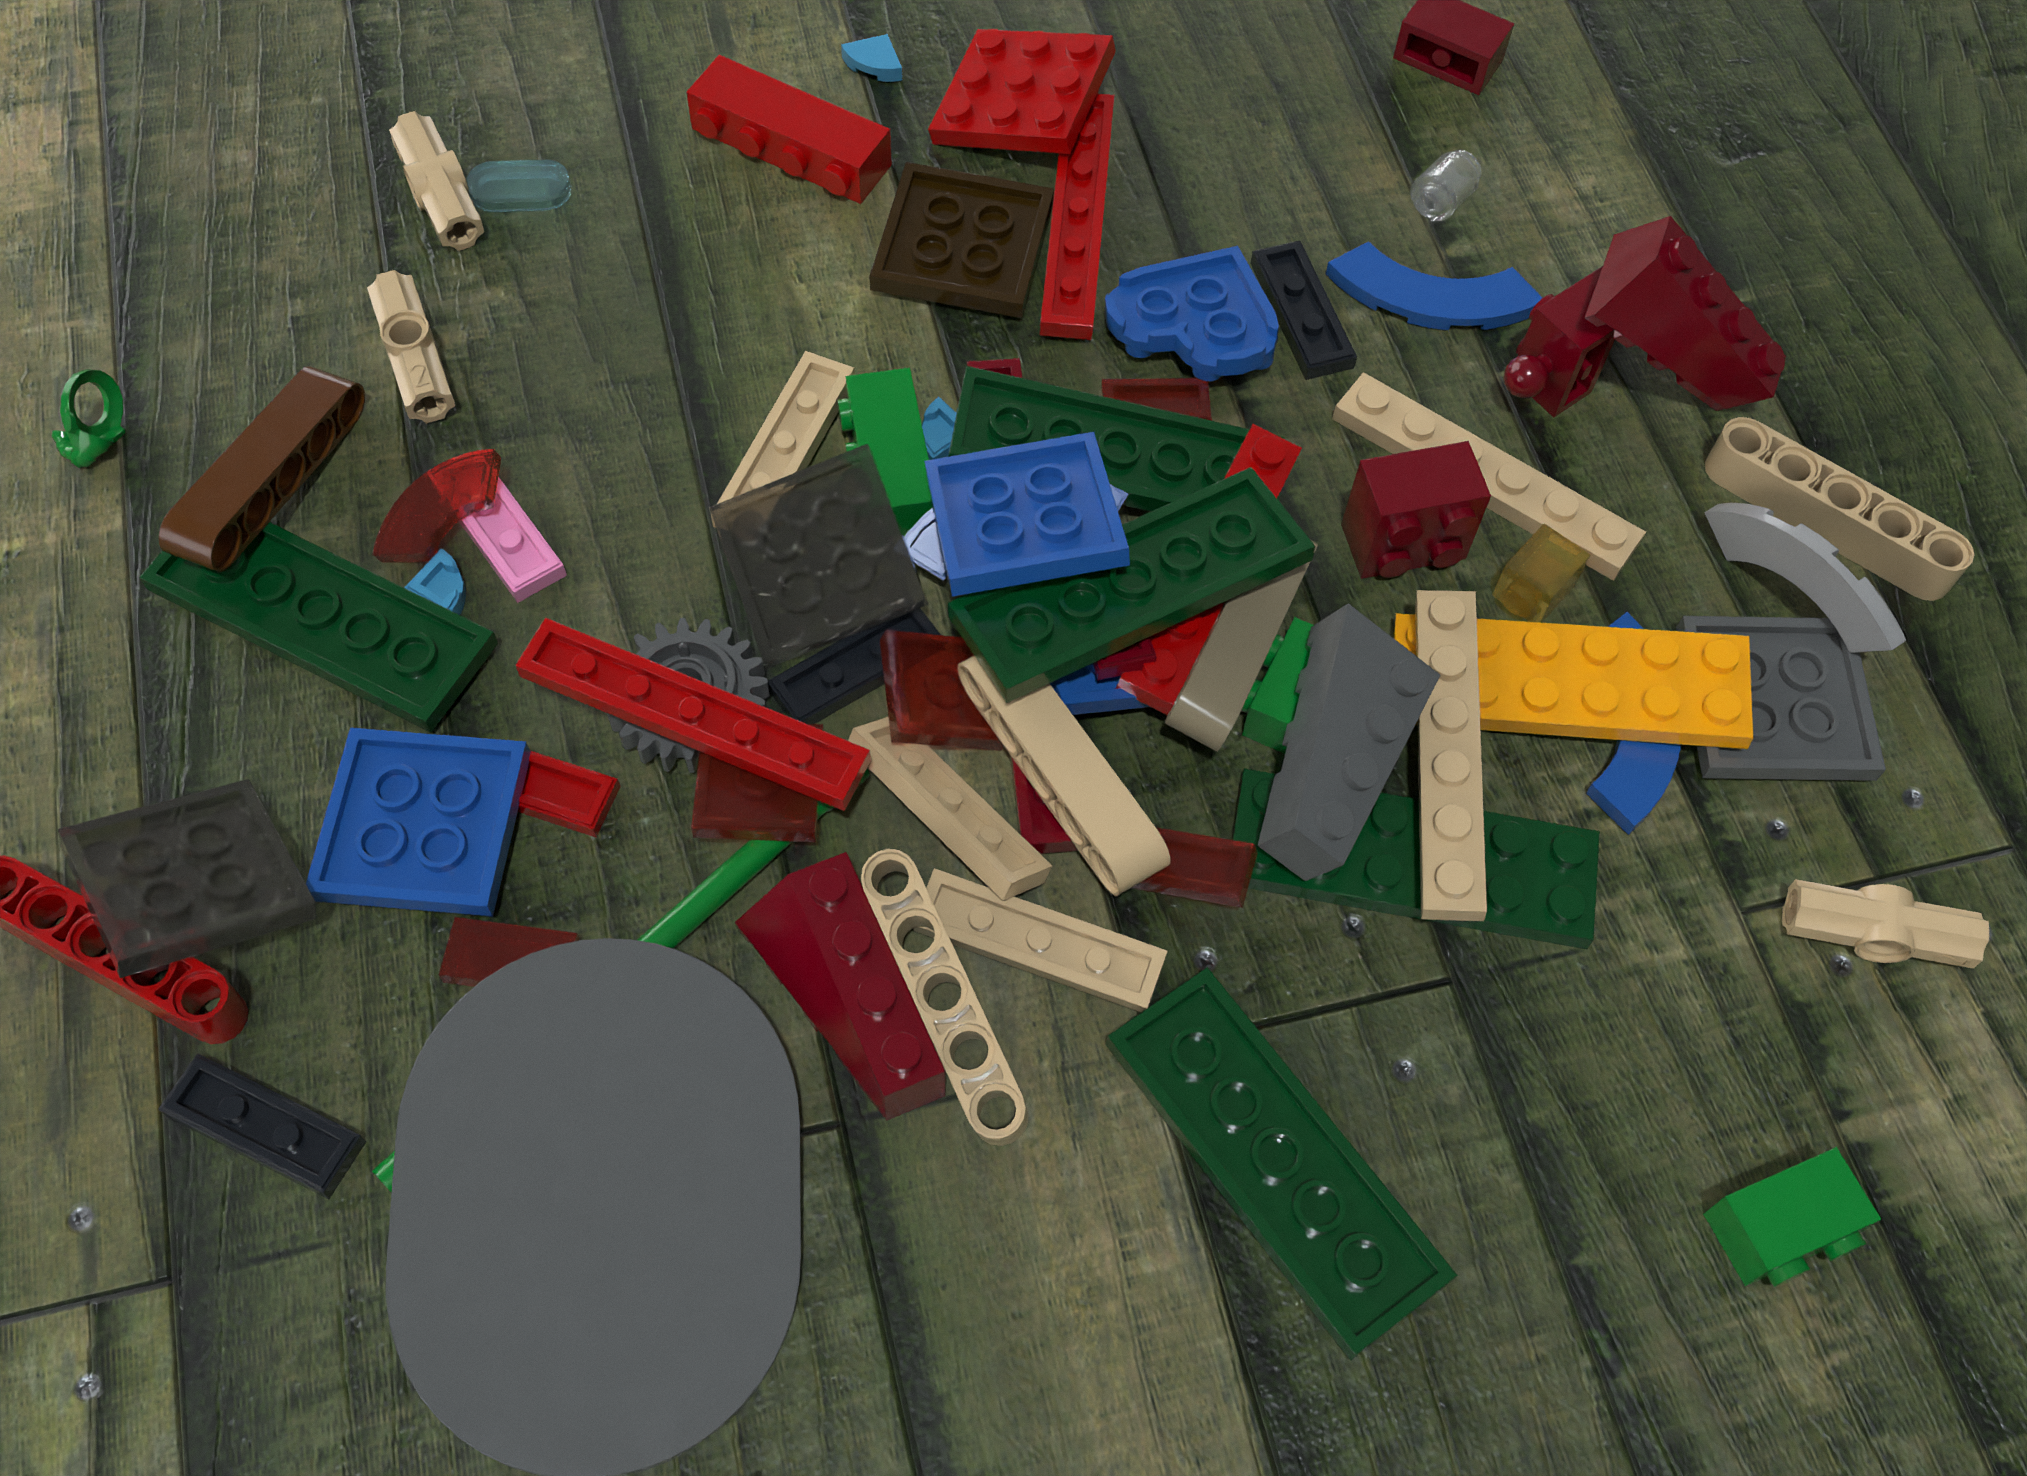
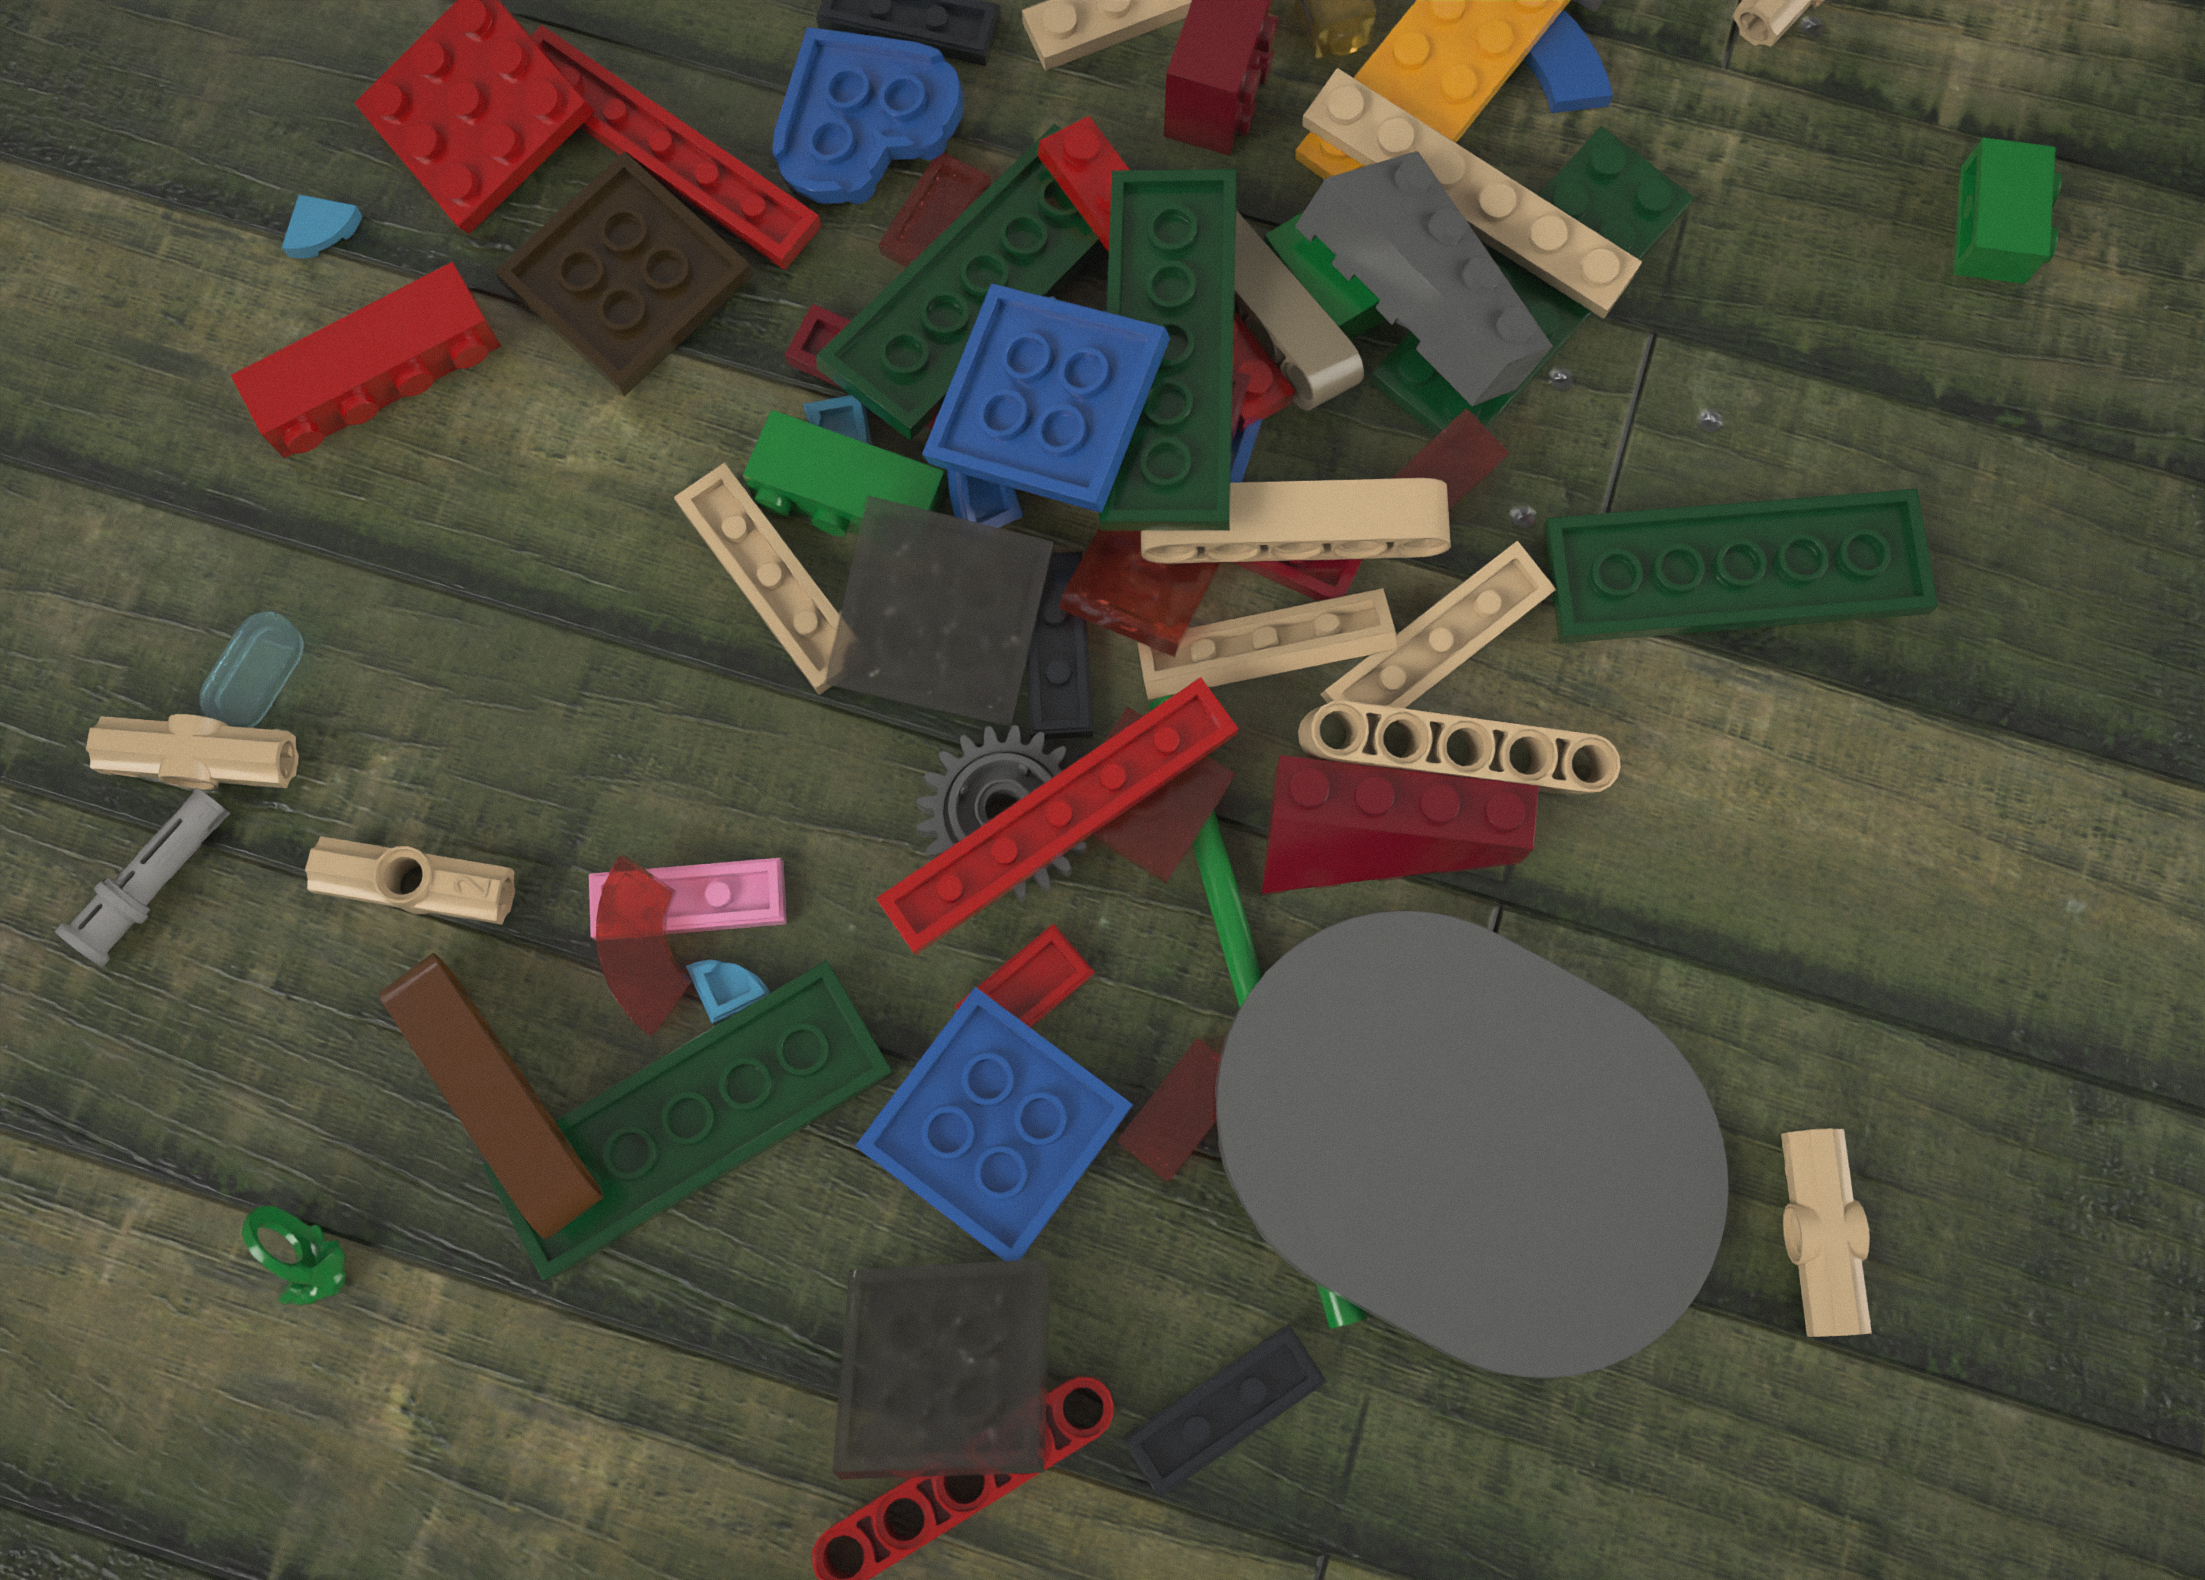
camera: 55 degrees left, 15 degrees up
none -> light grey pin [55,787,231,967]

